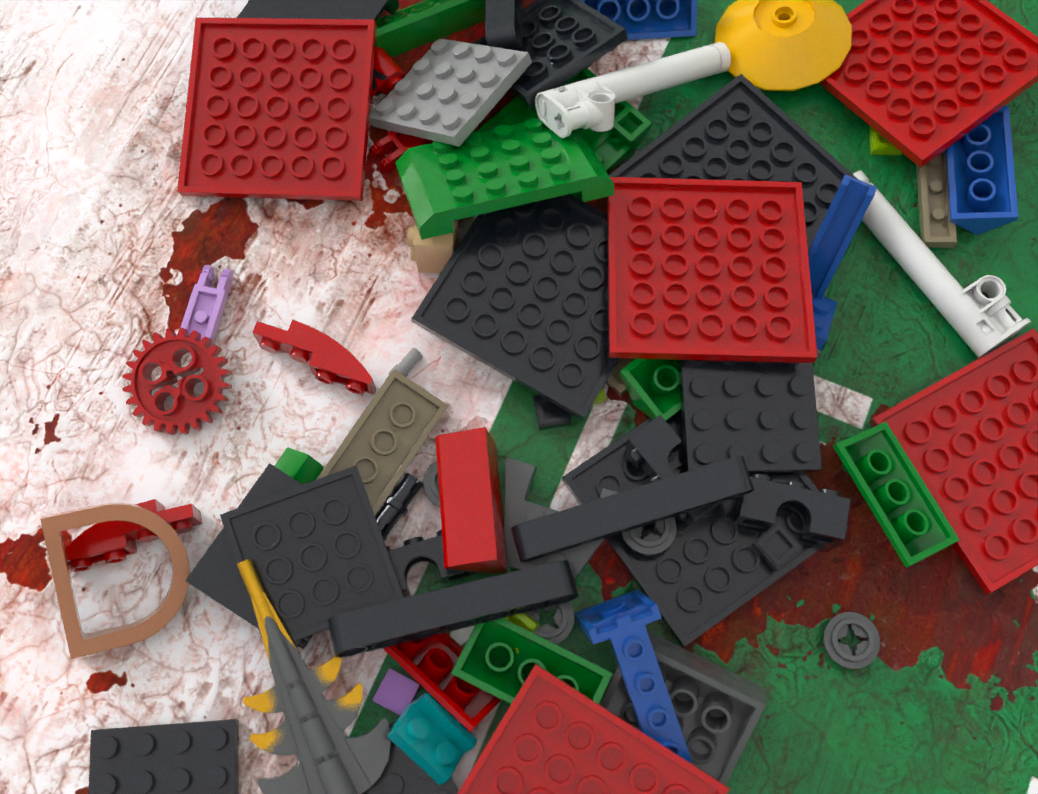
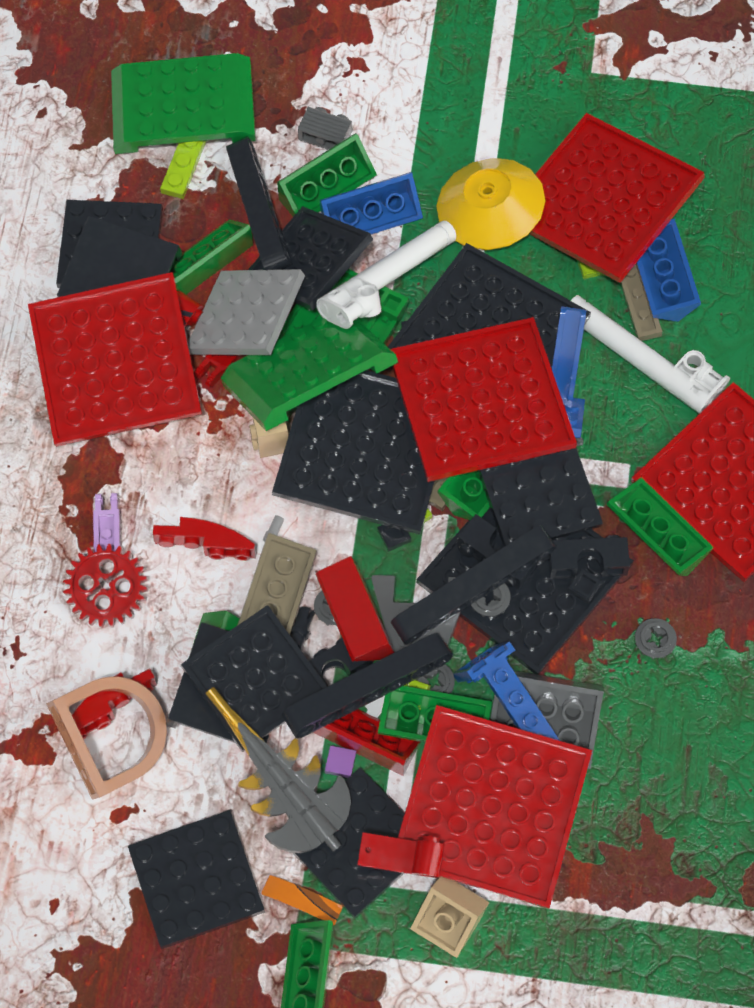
camera: 15 degrees left, 5 degrees down
teal bracket [387,693,477,785] -> none

